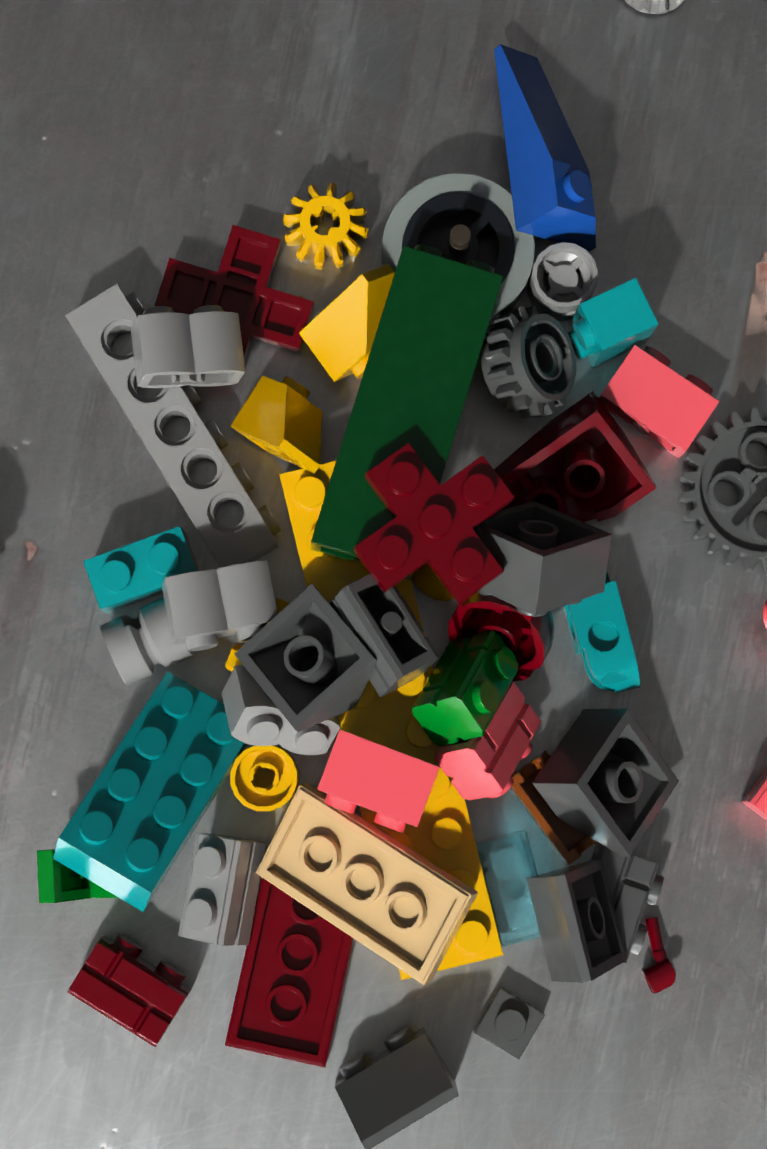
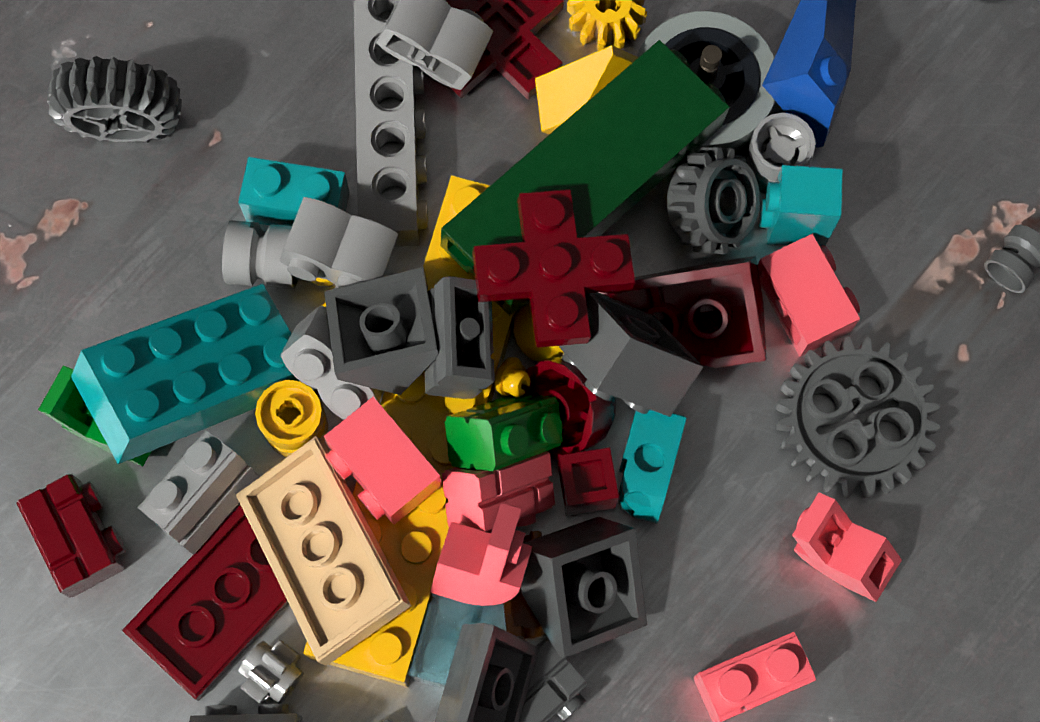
camera: 30 degrees right, 10 degrees down
yellow slope [230,376,322,474] -> none
none -> light grey gear [239,639,304,704]
none -> coral brick [430,503,532,606]
none -> yellow arm [494,357,530,397]
none -> dark red brick [558,447,619,516]

